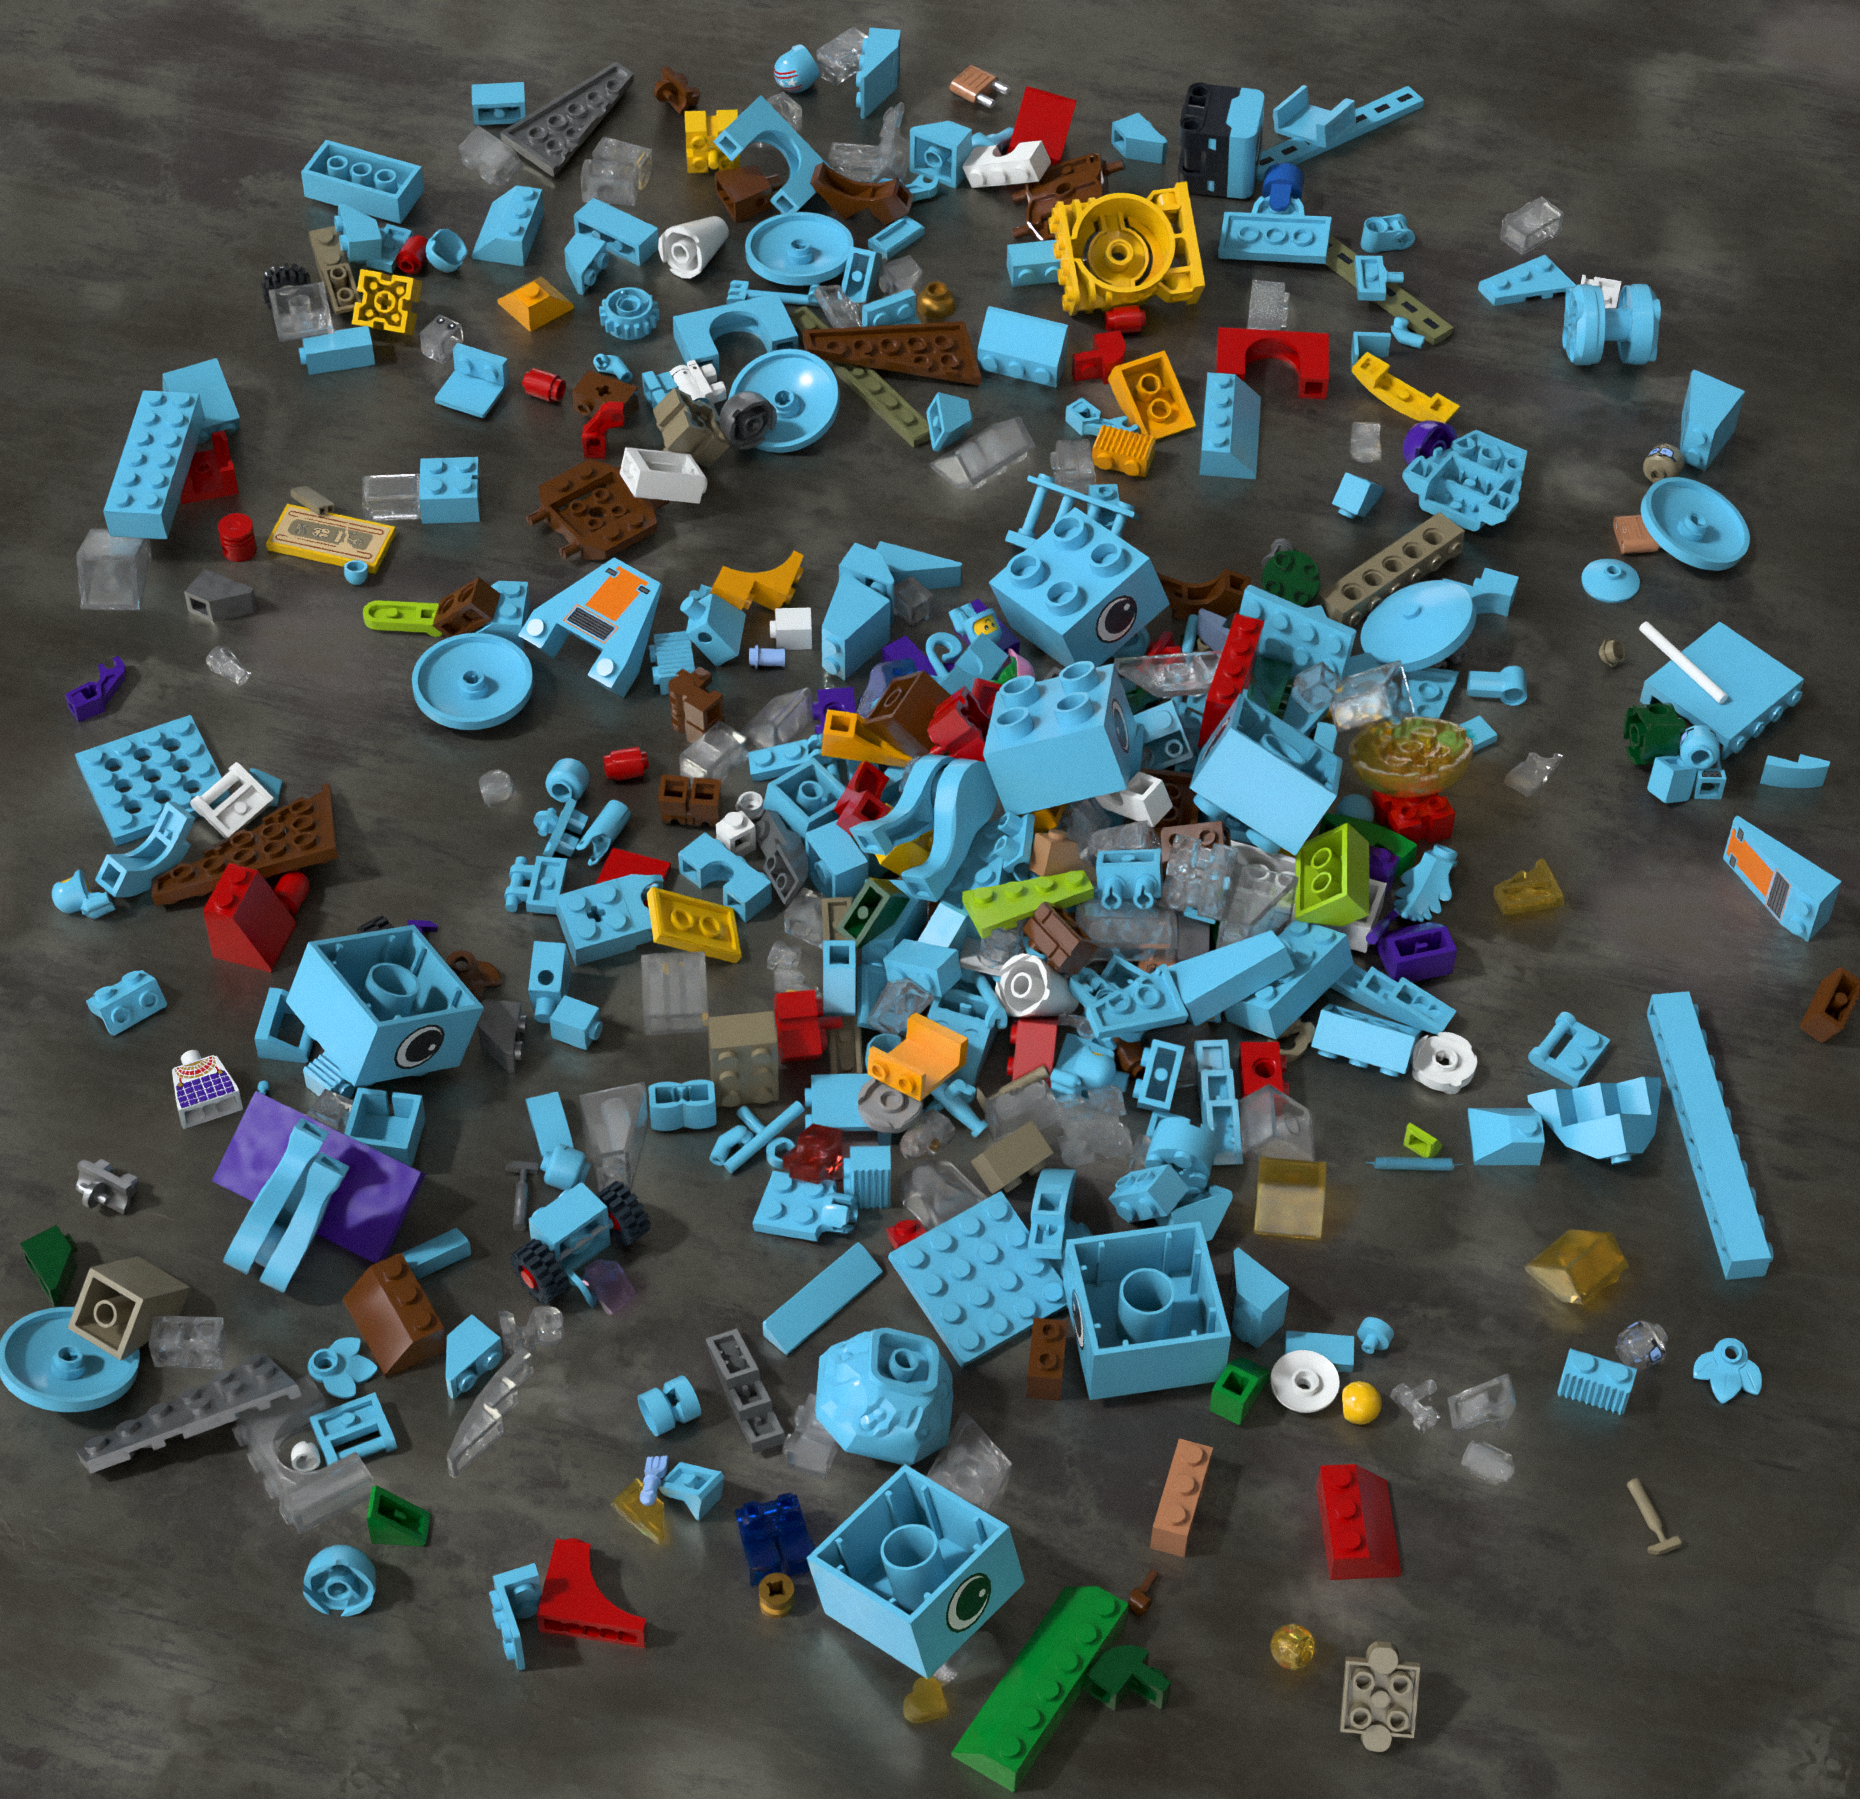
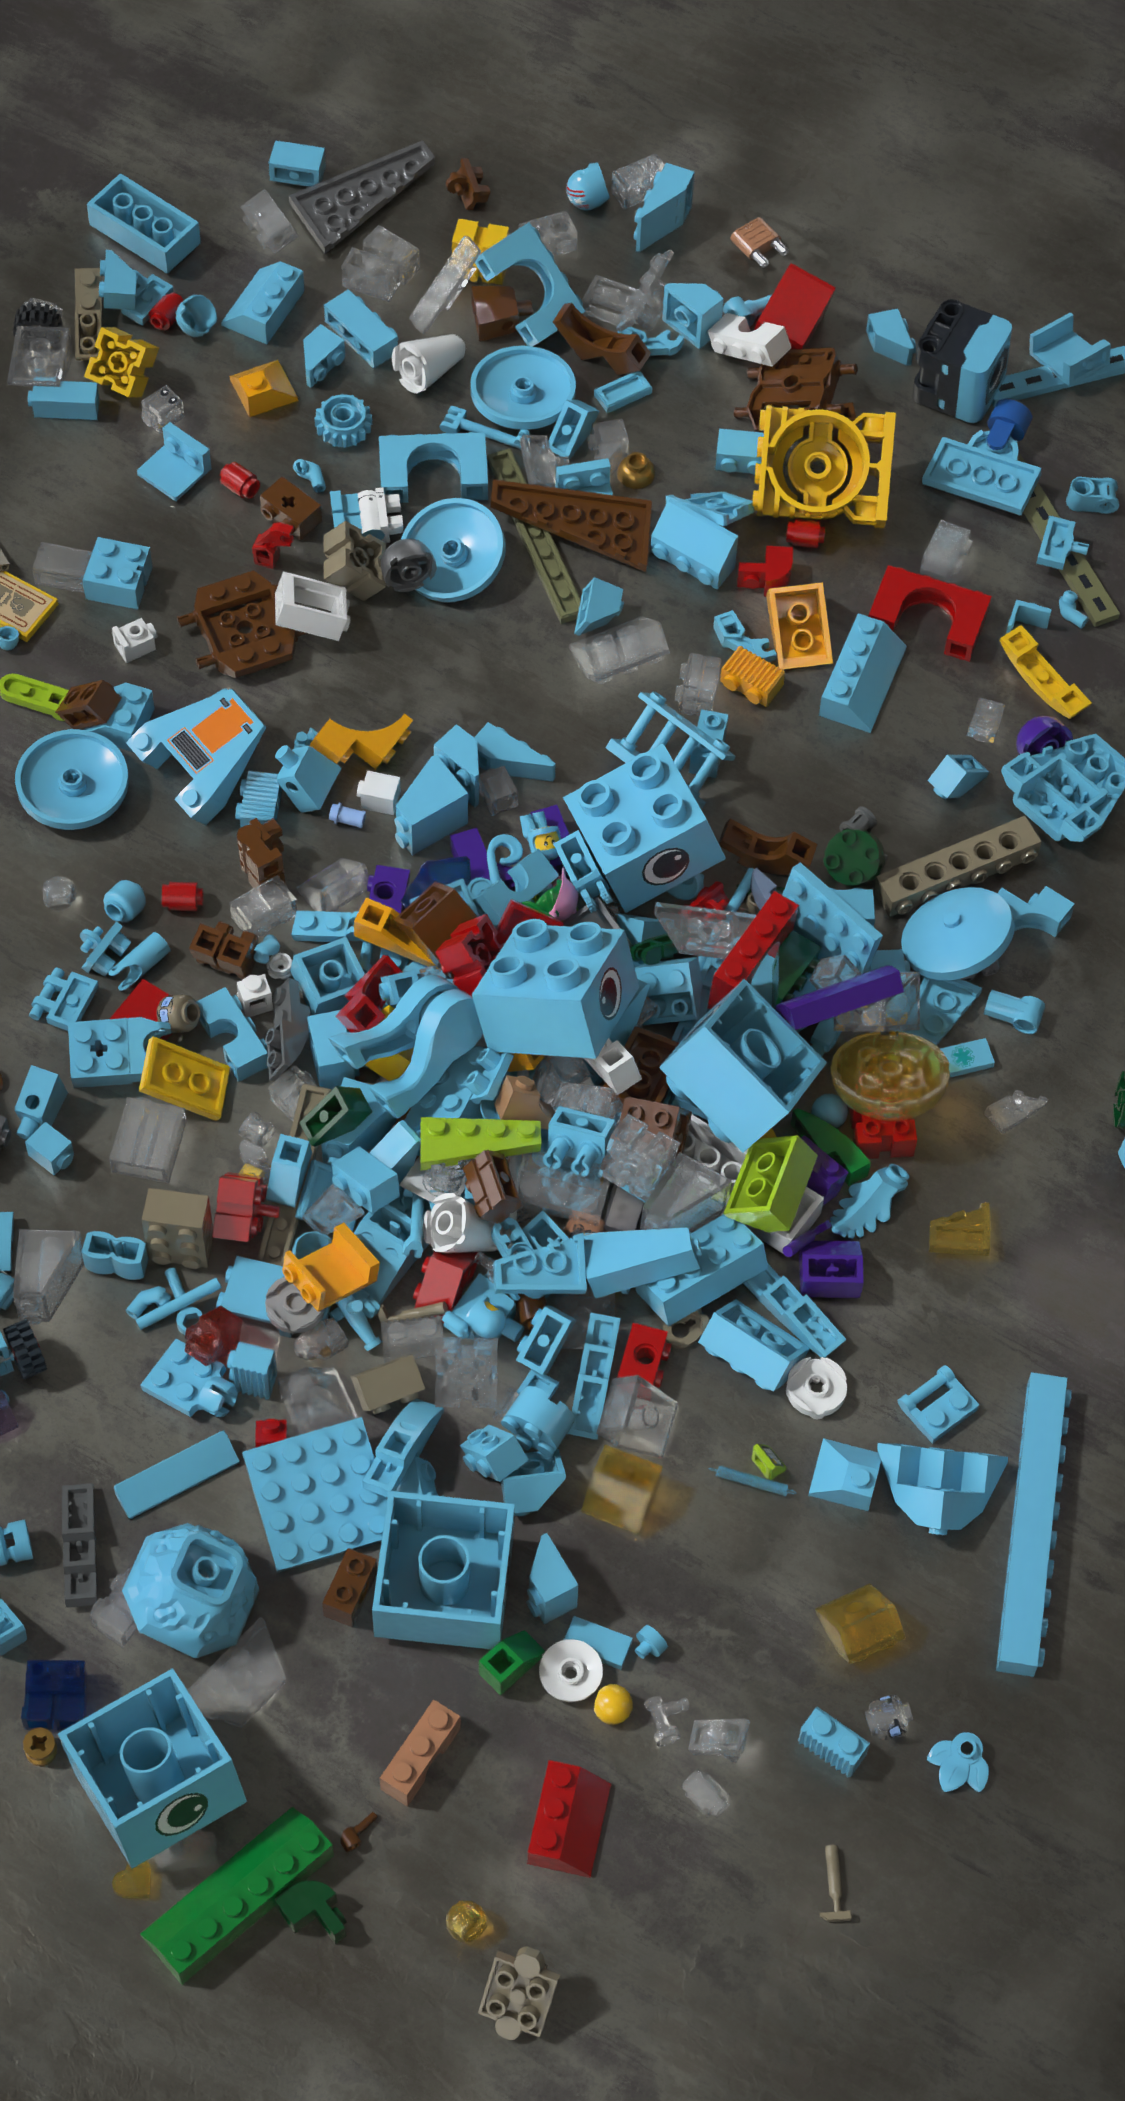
camera: 15 degrees right, 10 degrees up
none -> white brick [112,618,157,663]
none -> dark tan head [157,994,200,1033]
none -> medium azure arm [253,934,280,964]
none -> medium azure brick [379,970,419,1006]
none -> clear bracket [409,236,481,334]
none -> medium azure hinge [554,830,613,913]
none -> medium azure wing [666,492,754,526]
none -> dark purple slope [776,965,904,1030]

